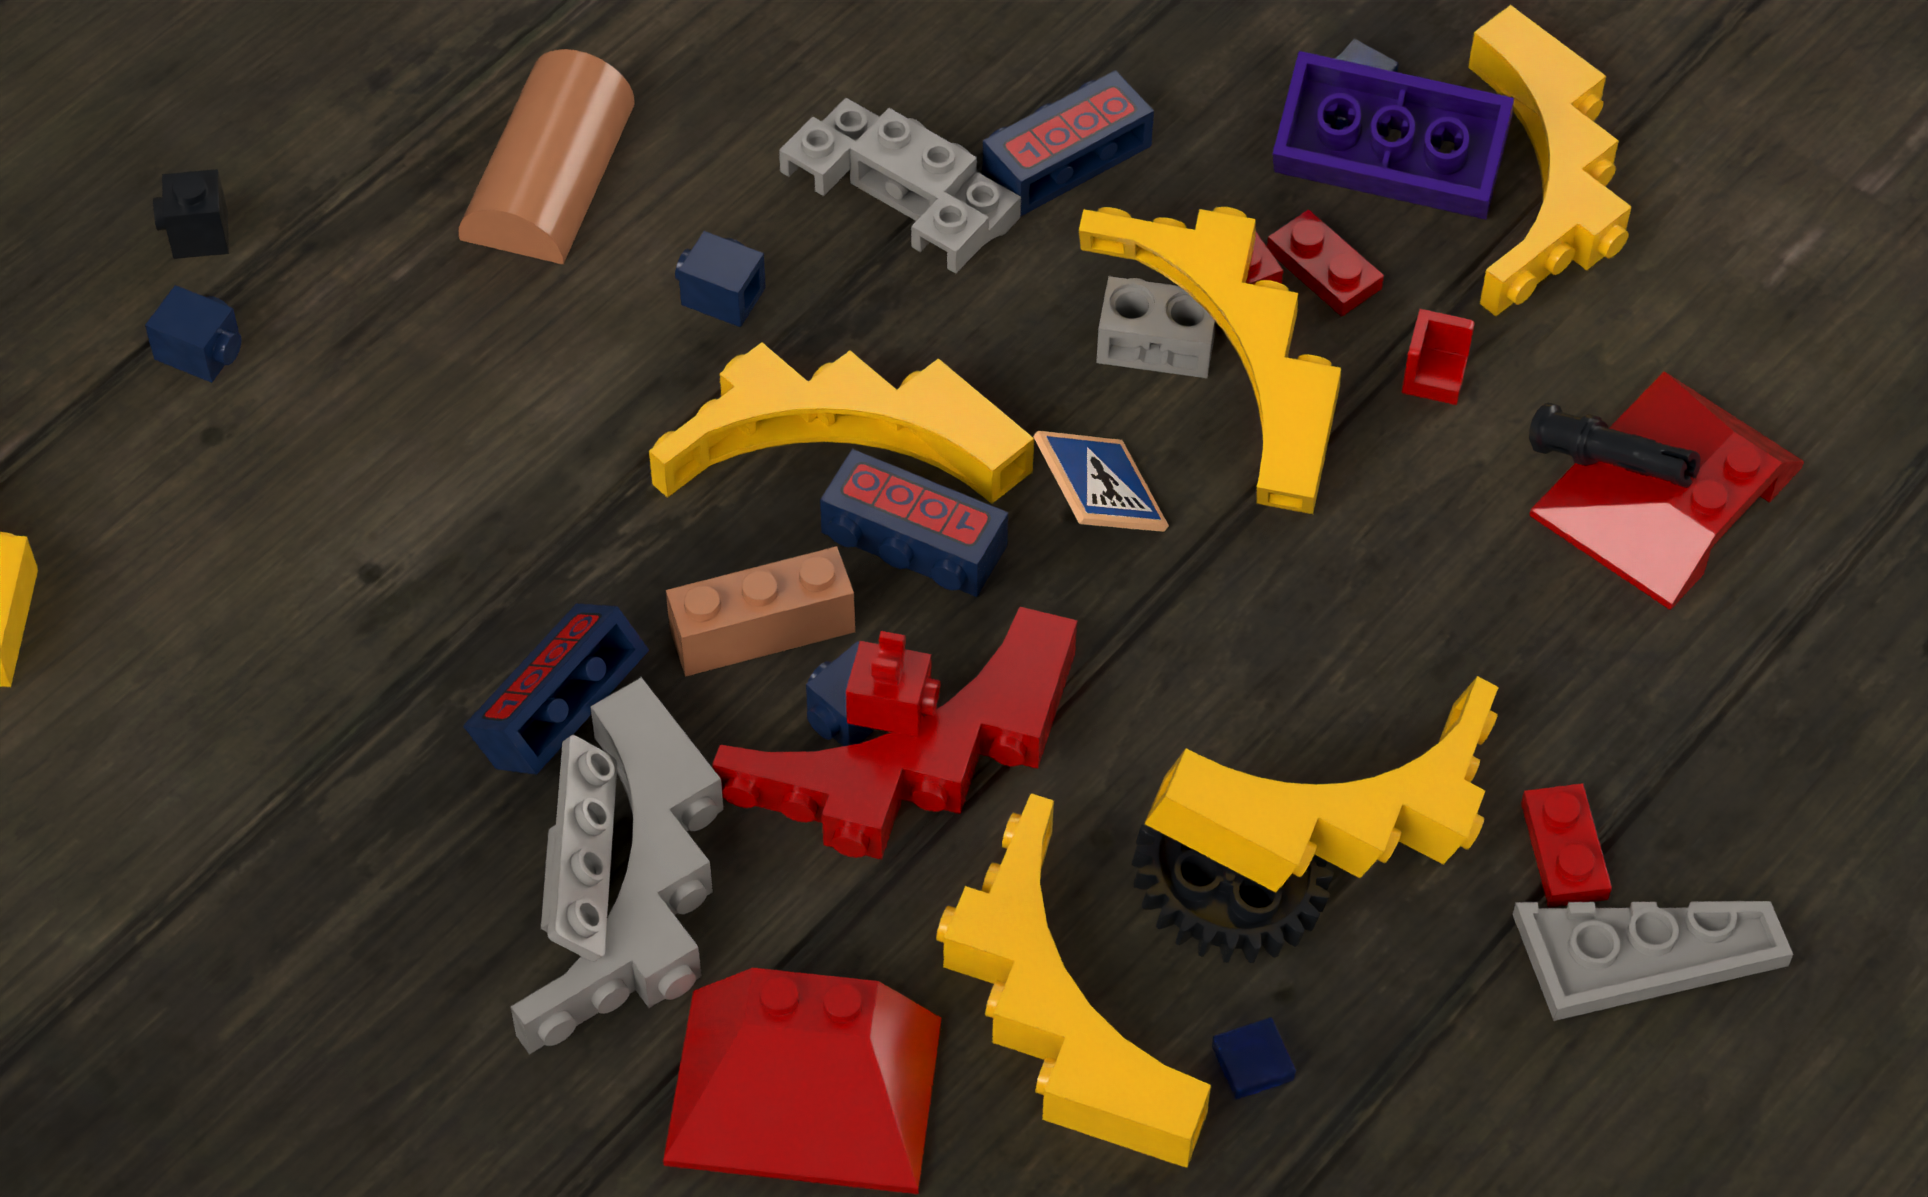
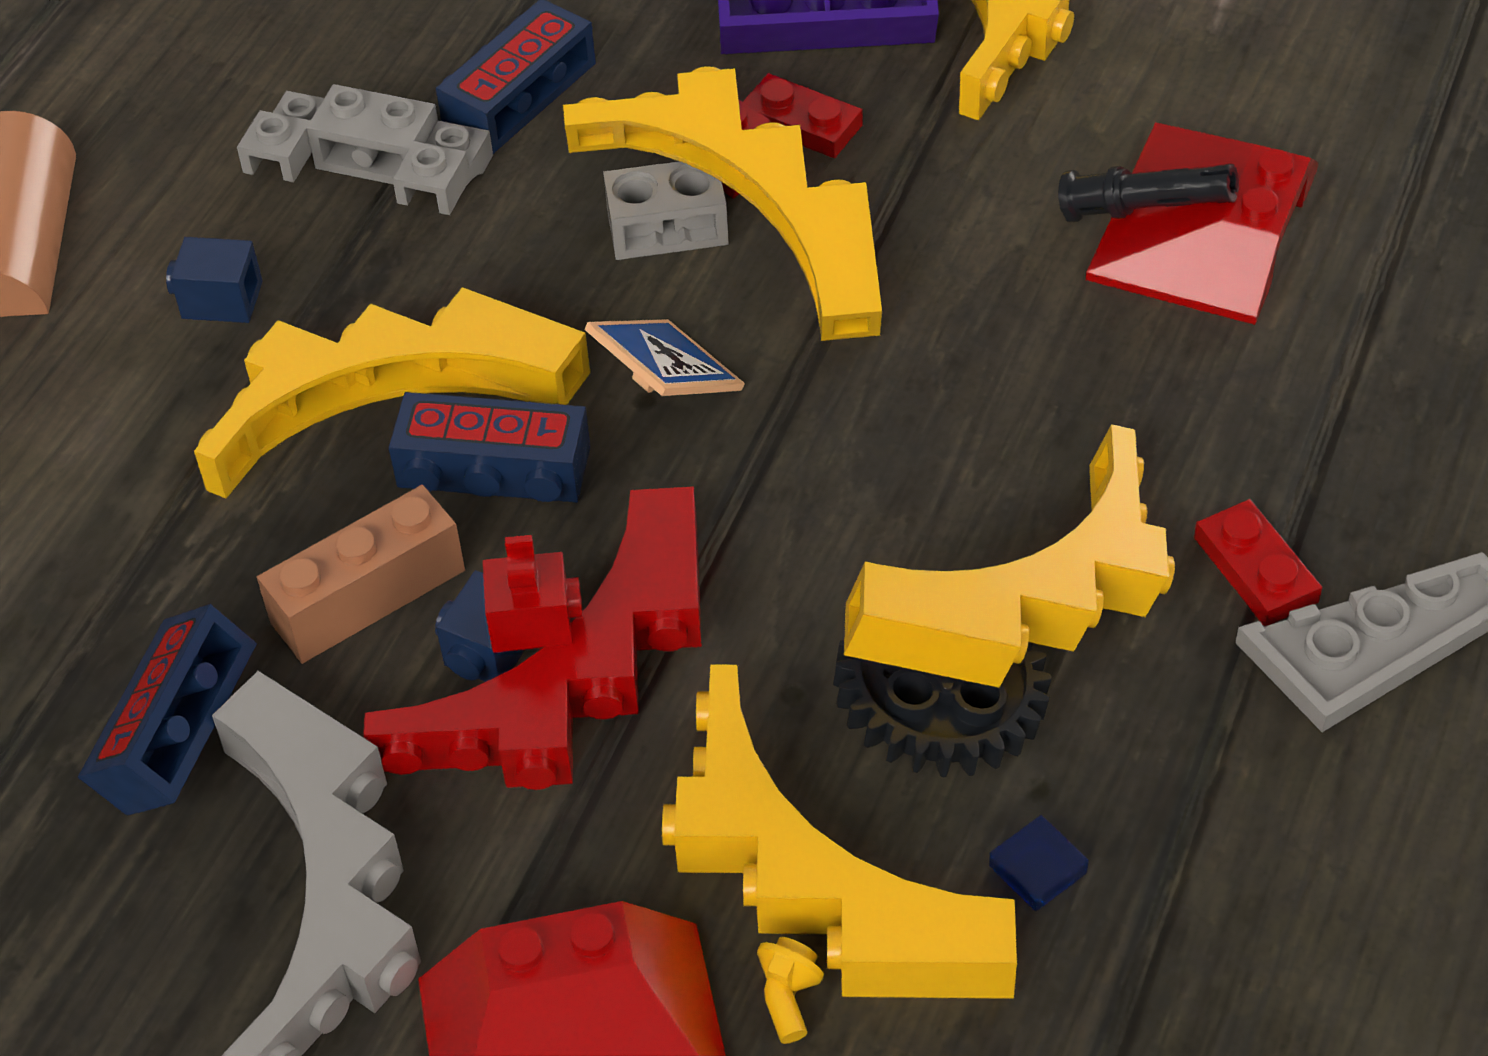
camera: 15 degrees left, 5 degrees down
light grey bracket [541,735,617,962] -> none
red panel [1401,309,1475,405] -> none
none -> yellow plate [757,937,824,1044]

